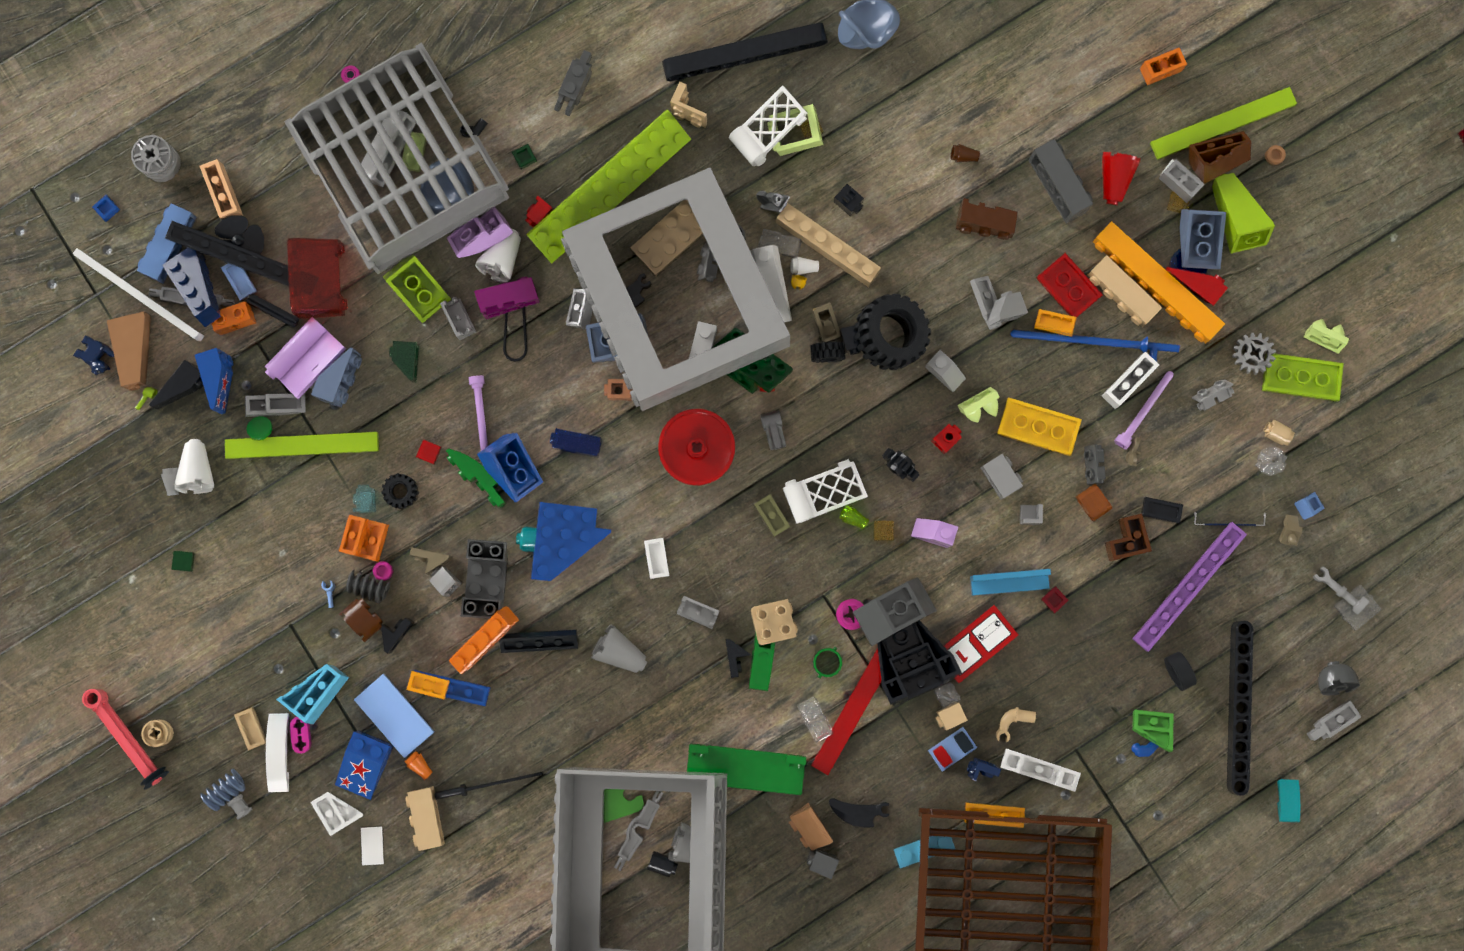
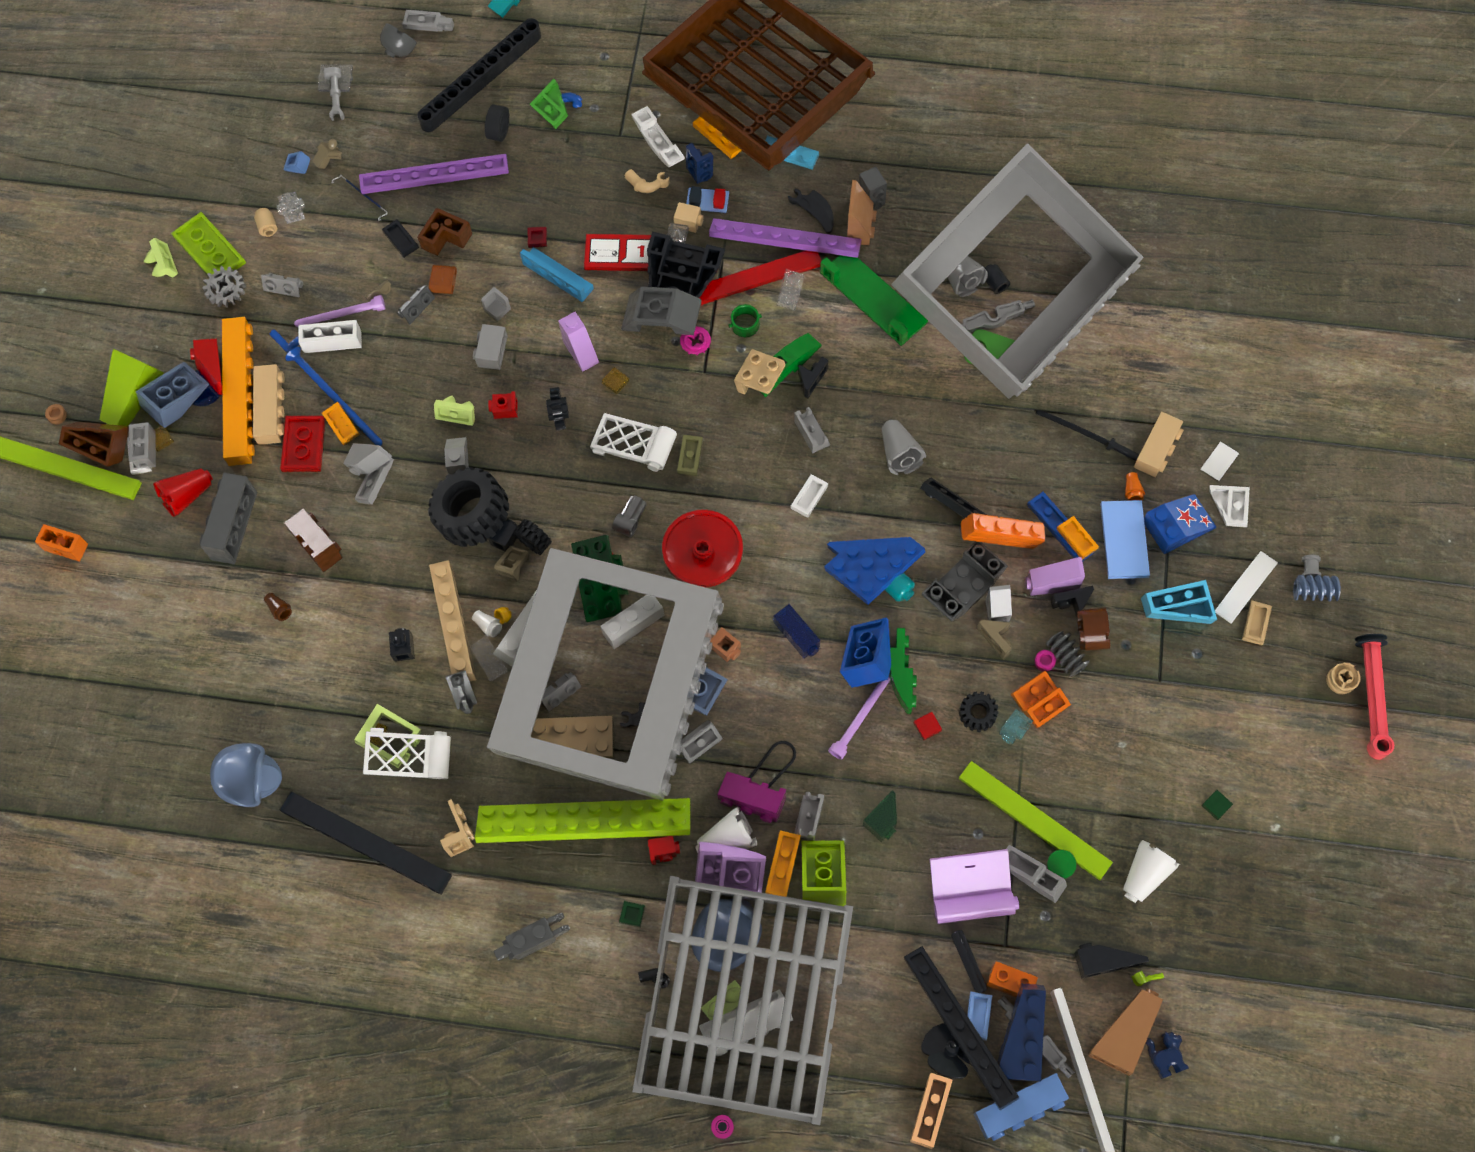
camera: 140 degrees left, 15 degrees down
light grey cone [161,468,179,496] -> none
blue slope [195,348,234,414] -> none
clear red windscreen [287,238,348,319] -> none
dark pink beam [290,717,311,754] -> none
sand blue slope [311,347,362,408] -> none
light blue hand [321,580,335,608] -> none
clear neon green cone [839,505,869,530] -> none
yellow tile [997,397,1082,456] -> none
none -> medium lavender plate [709,218,861,258]
none -> light orange plate [765,830,801,897]
none -> lavender slope [1025,557,1085,596]

